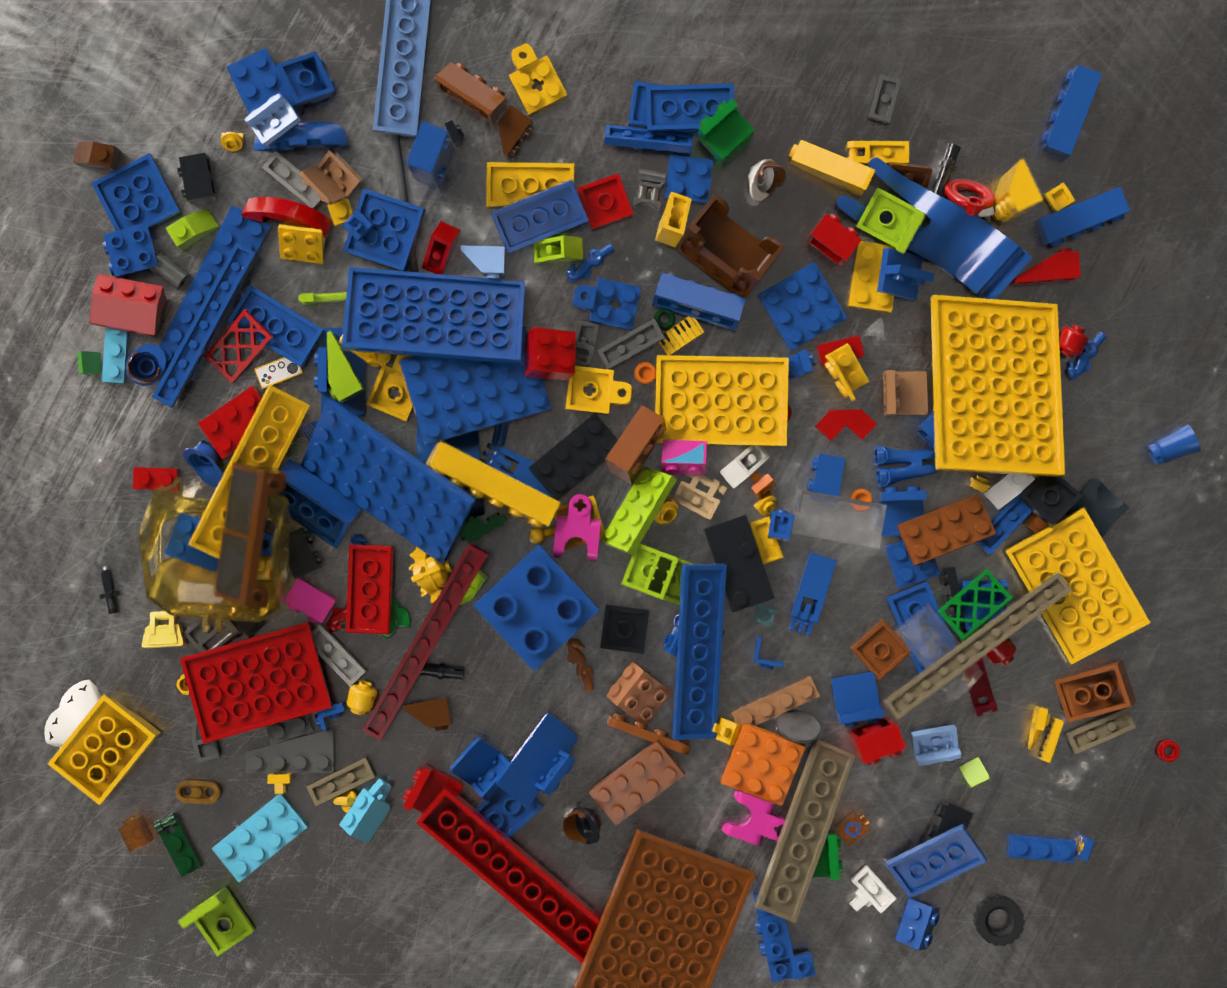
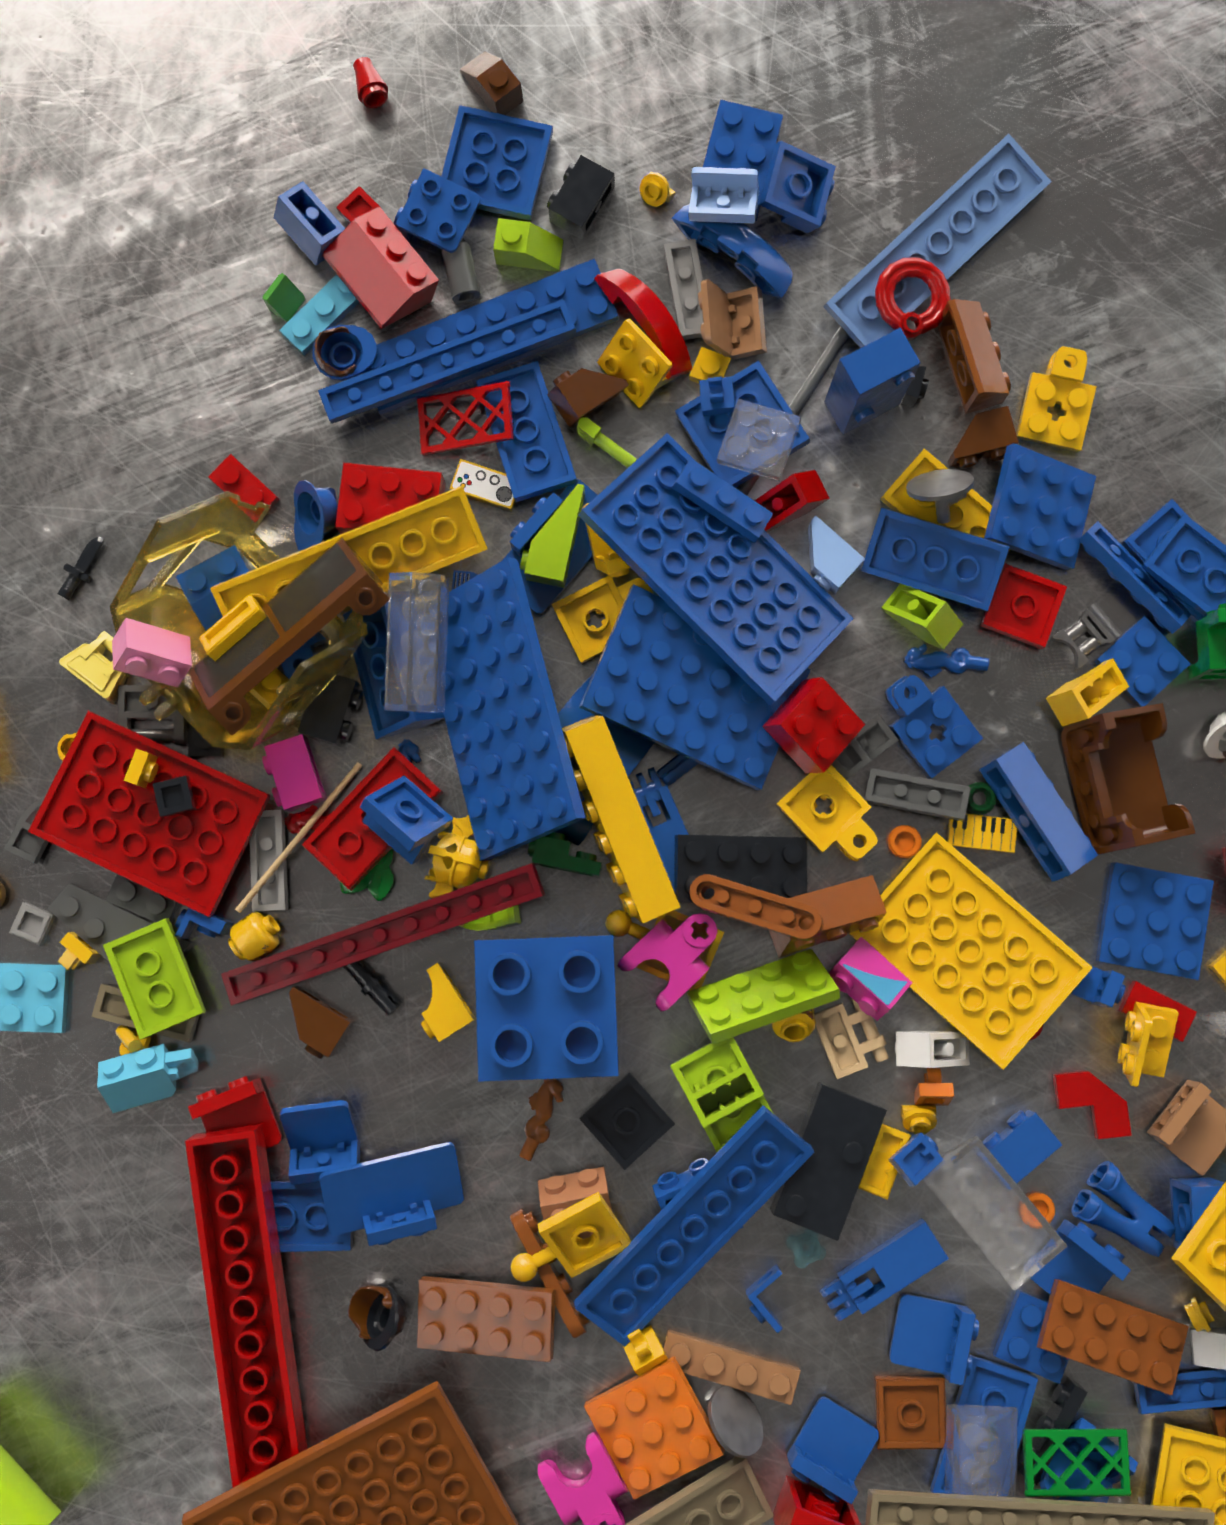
camera: 50 degrees right, 5 degrees down
none -> light grey tile [9,902,56,946]
none -> lime plate [103,918,206,1040]
none -> bright pink brick [112,618,192,687]
none -> yellow plate [124,749,158,788]
none -> black plate [153,775,196,818]
none -> yellow tile [199,594,267,661]
none -> tan axle [235,762,362,913]
none -> blue brick [273,181,345,266]
none -> red plate [336,186,382,224]
none -> red cone [353,57,388,108]
none -> blue bracket [360,775,453,865]
none -> clear slope [384,572,450,712]
none -> yellow arch [421,962,476,1042]
none -> yellow plate [510,1192,631,1282]
none -> reddish brown slope [547,368,629,427]
none -> blue plate [672,458,773,543]
none -> dark orange plate [690,874,824,941]
none -> clear plate [717,399,801,481]
none -> red piece [875,257,951,341]
none -> blue bracket [889,1293,979,1385]
none -> flat silver shield [906,469,974,524]
none -> blue plate [984,443,1096,570]

